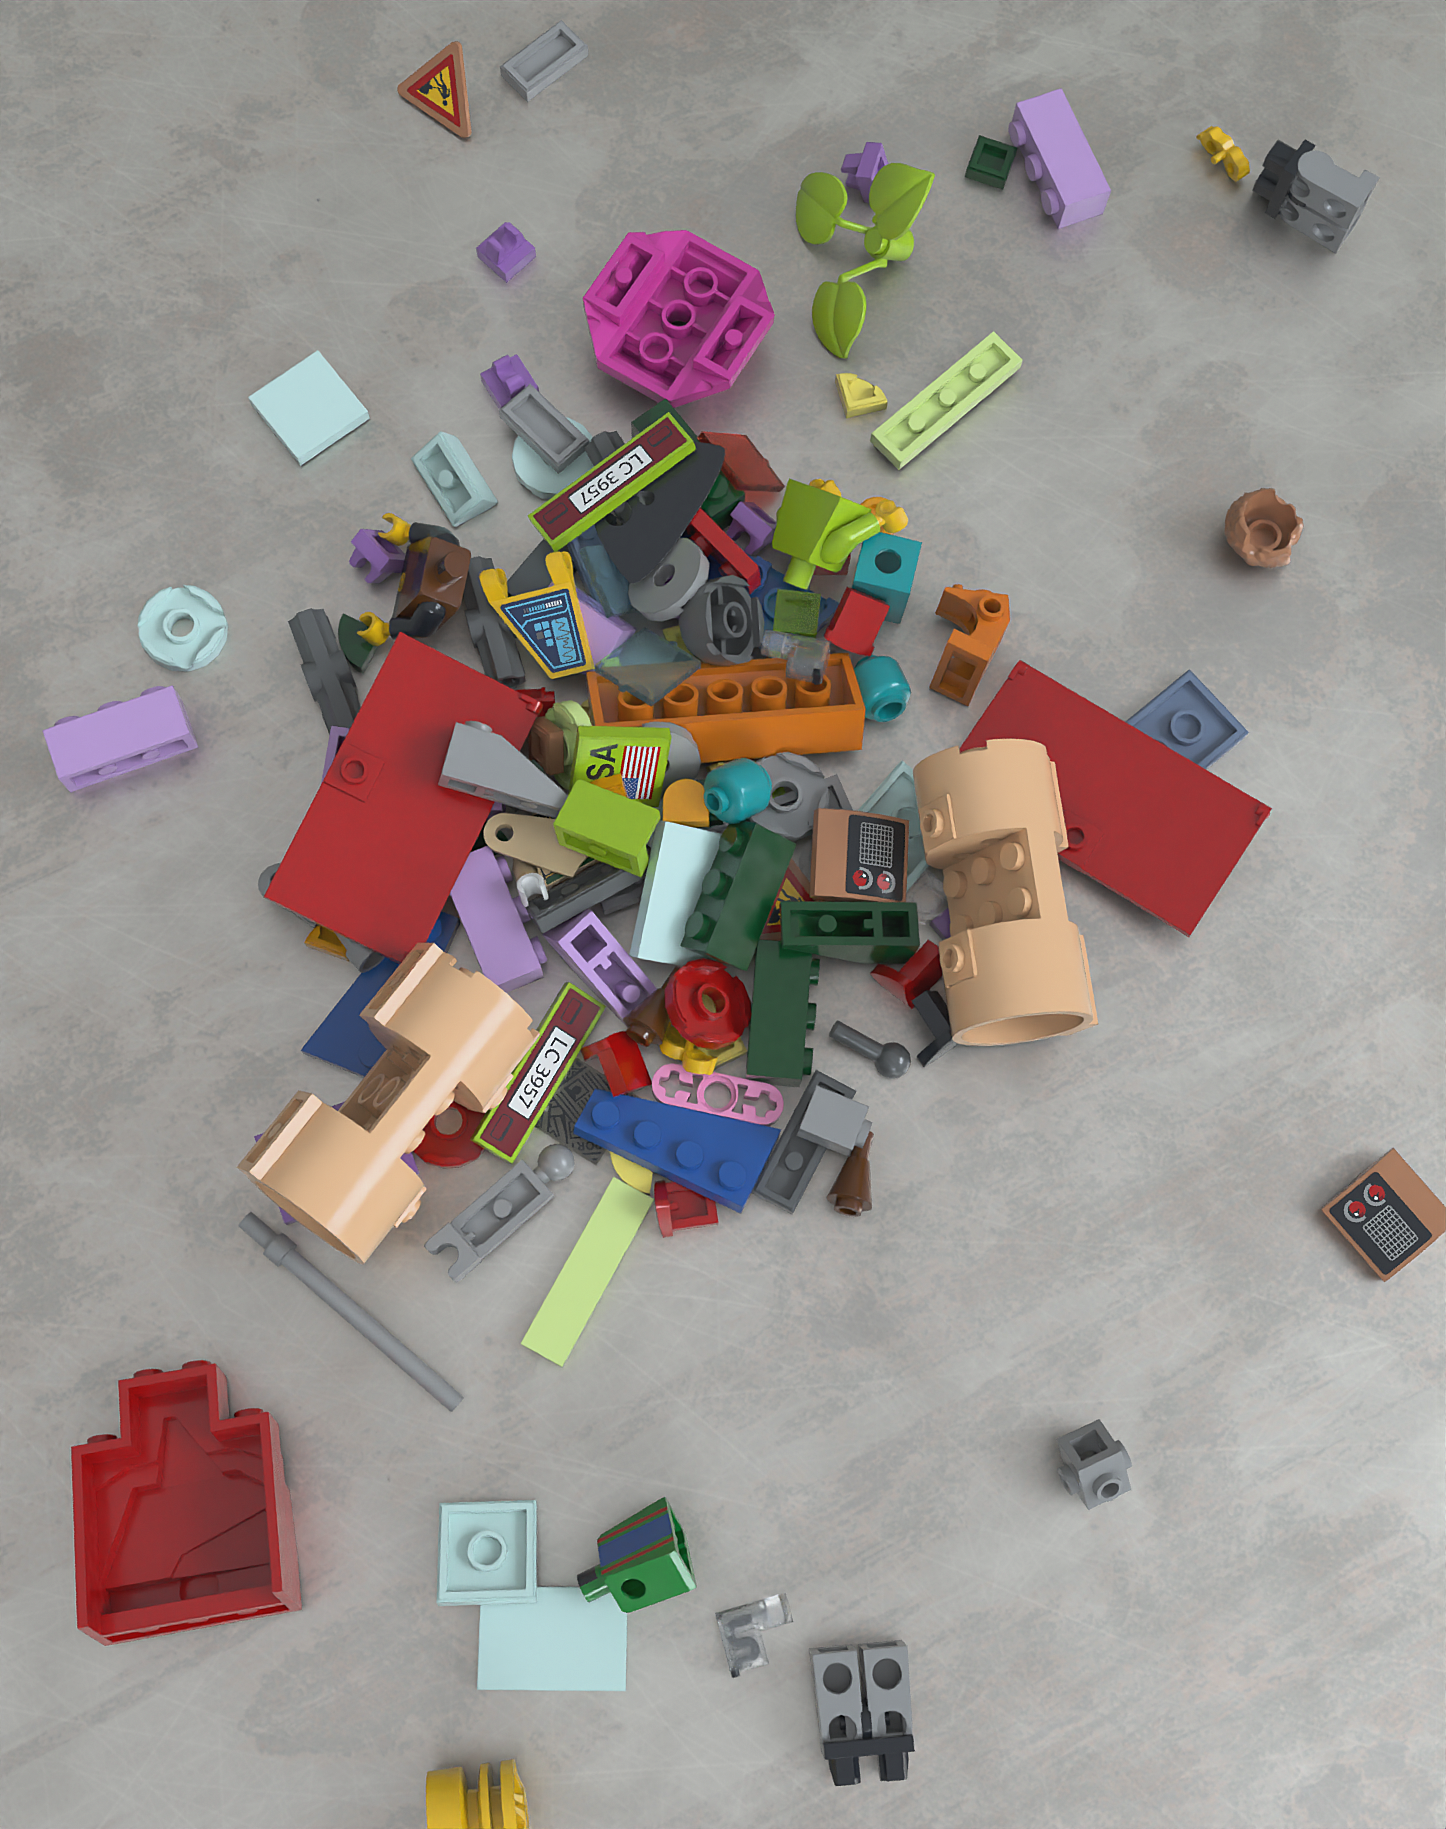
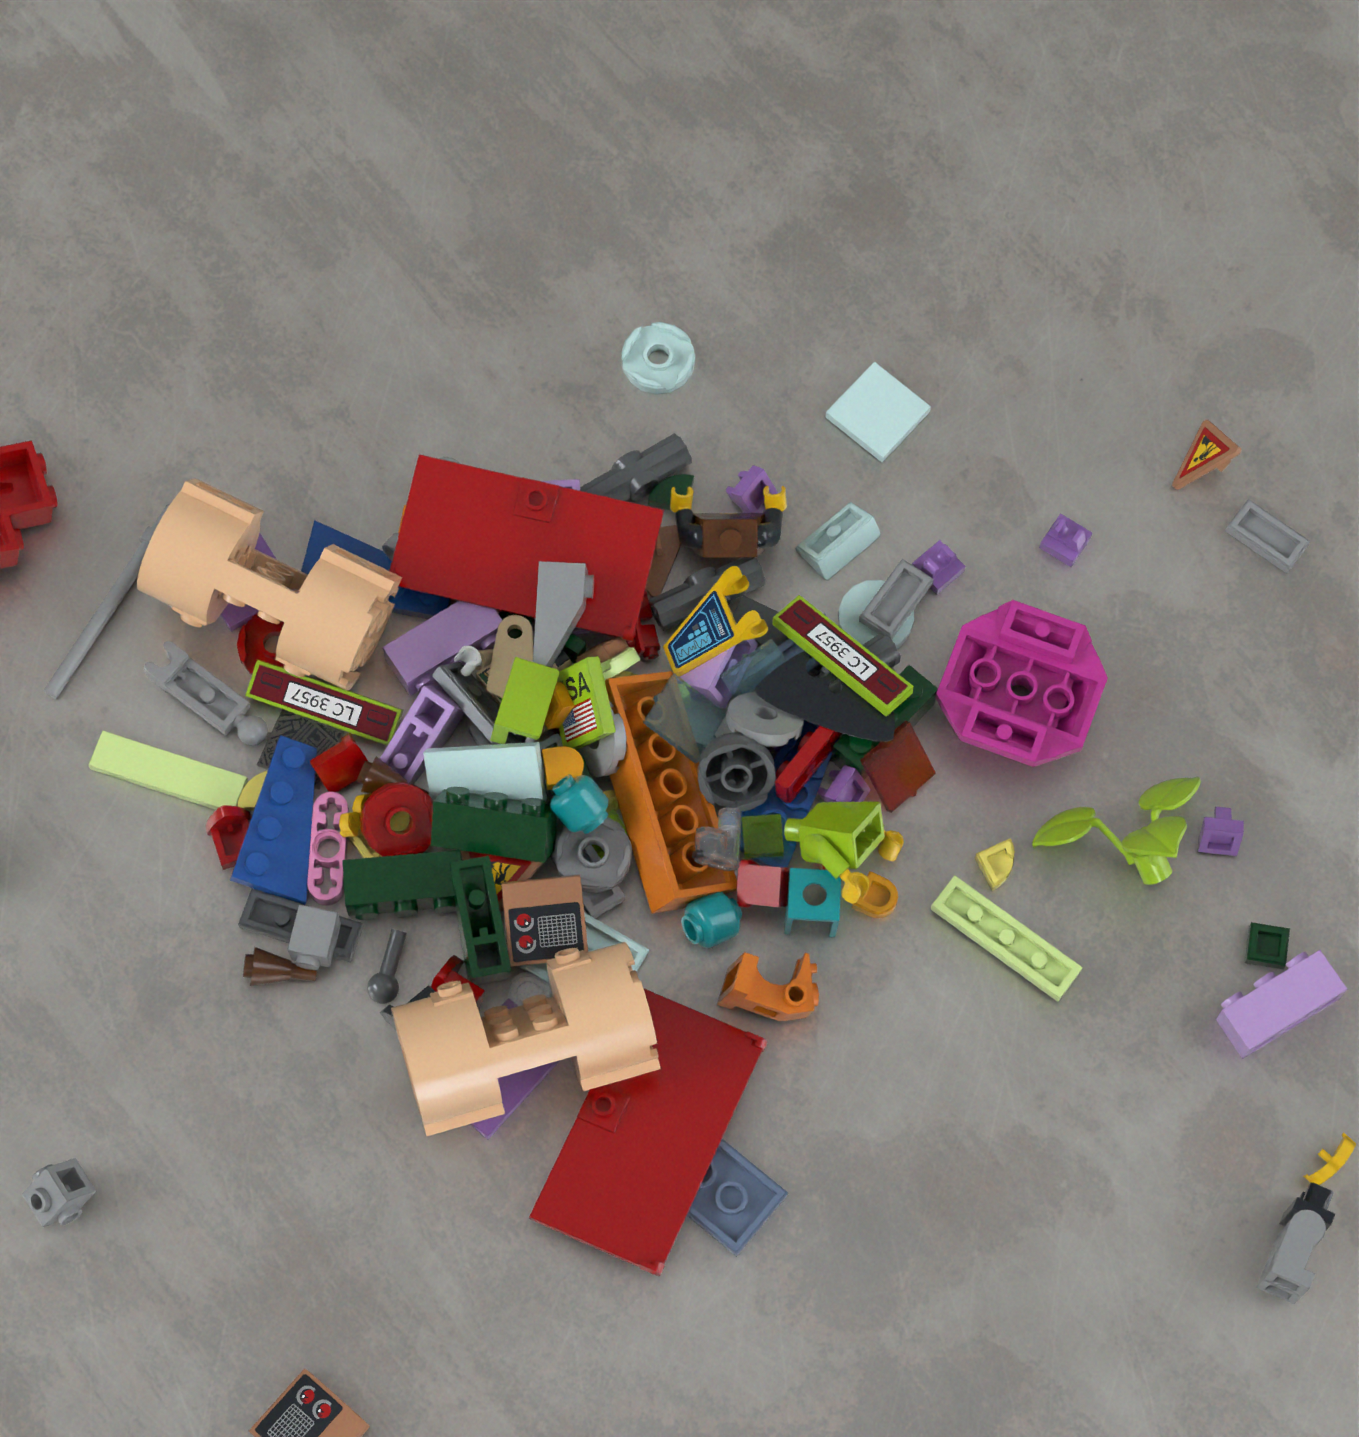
camera: 85 degrees right, 5 degrees down
lavender brick [42,685,199,792] -> none
nougat hair [1224,488,1304,568] -> none

